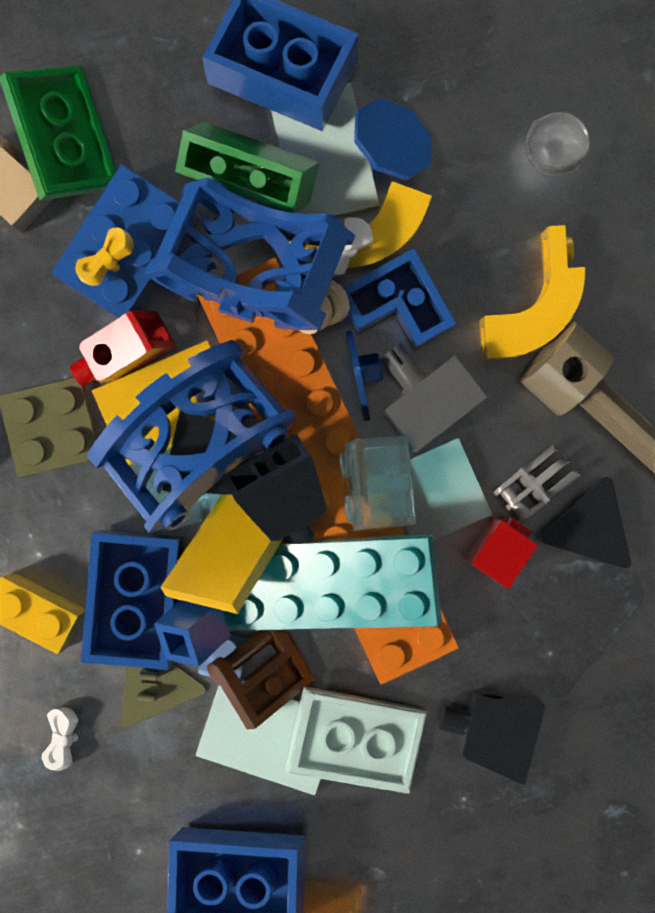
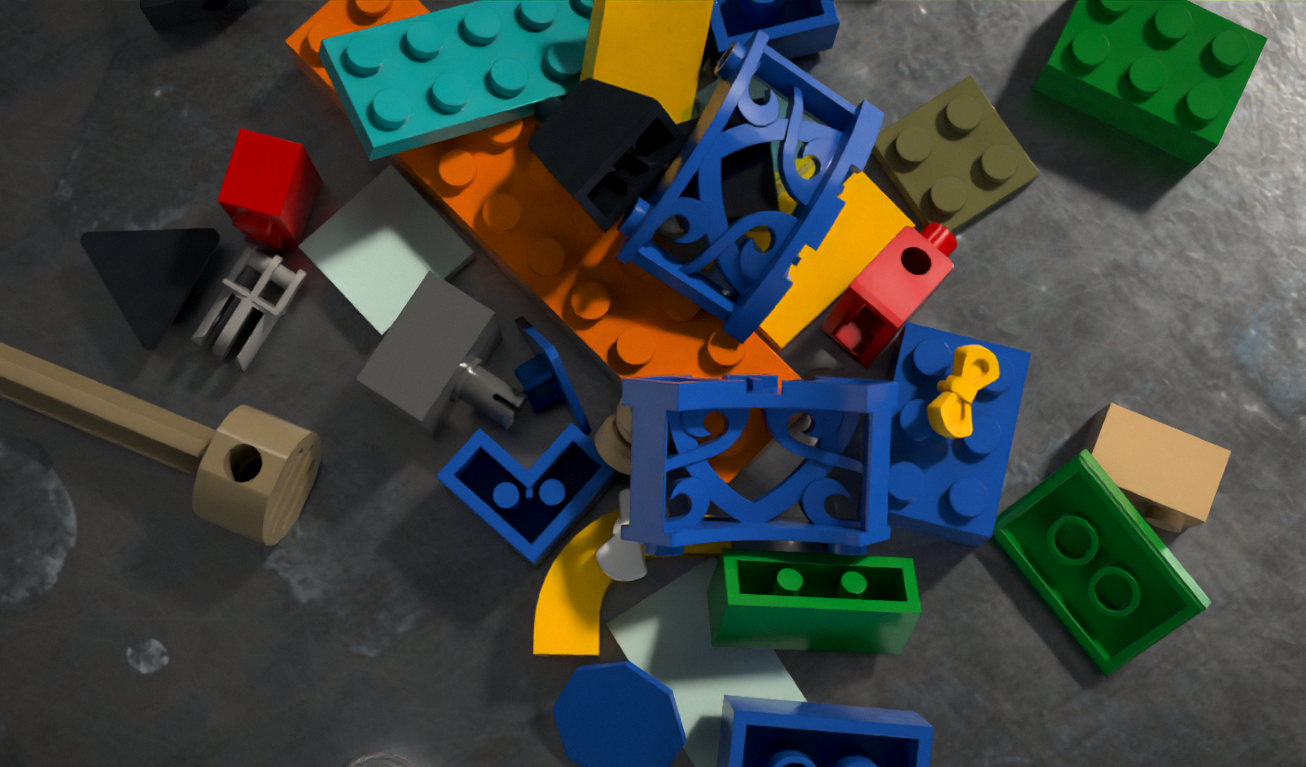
camera: 160 degrees right, 10 degrees down
clear light blue brick [340,436,416,531] -> none
yellow arch [480,225,585,362] -> none

